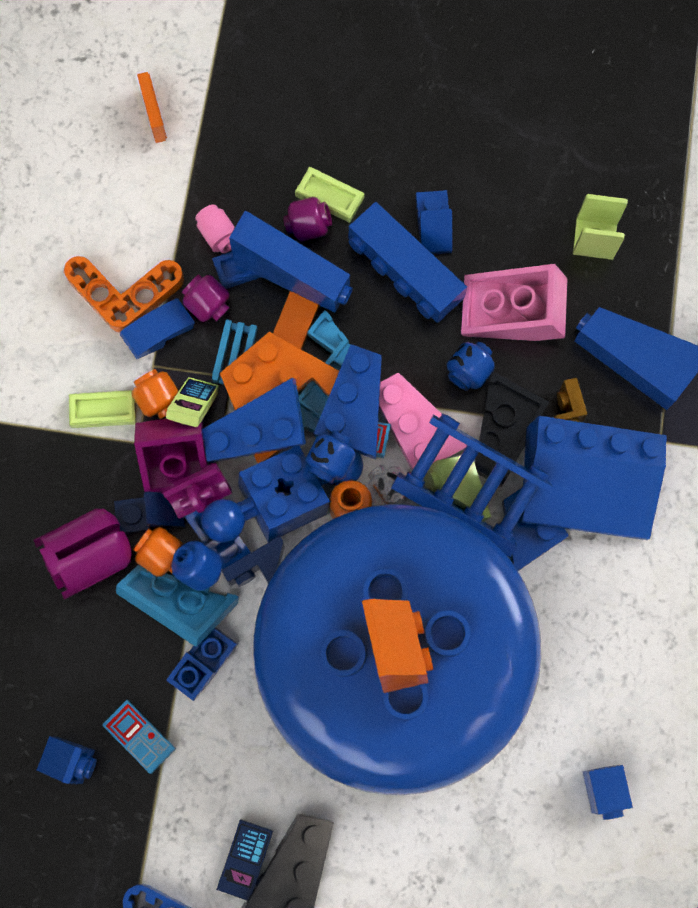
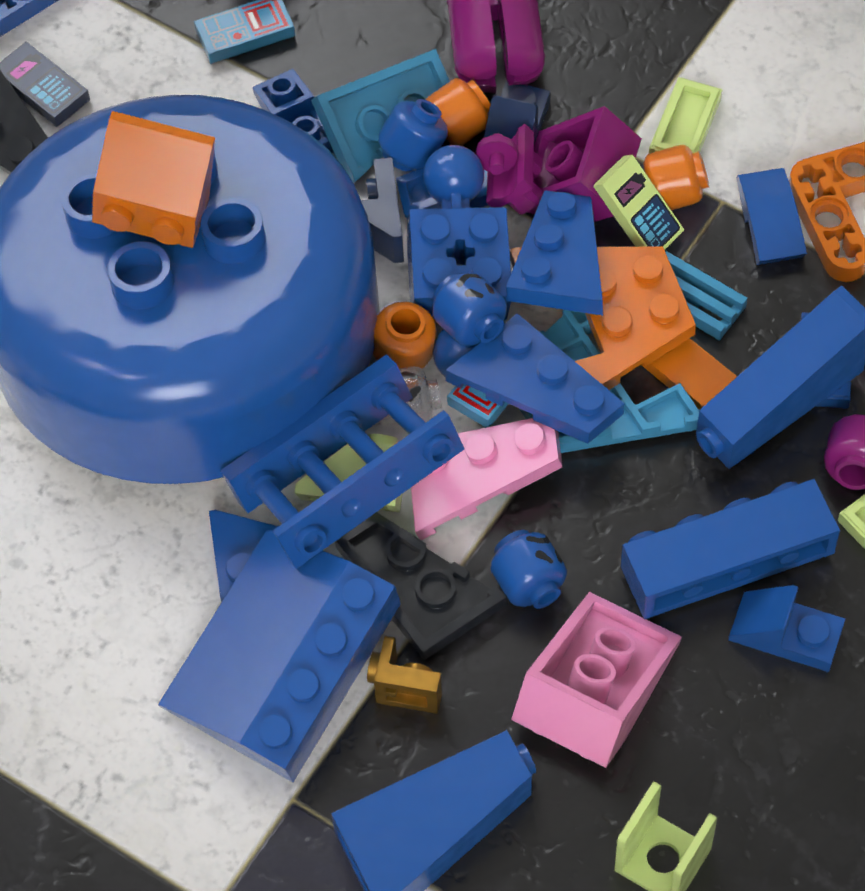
camera: 120 degrees right, 15 degrees down
magenta head [182,274,229,322] -> none

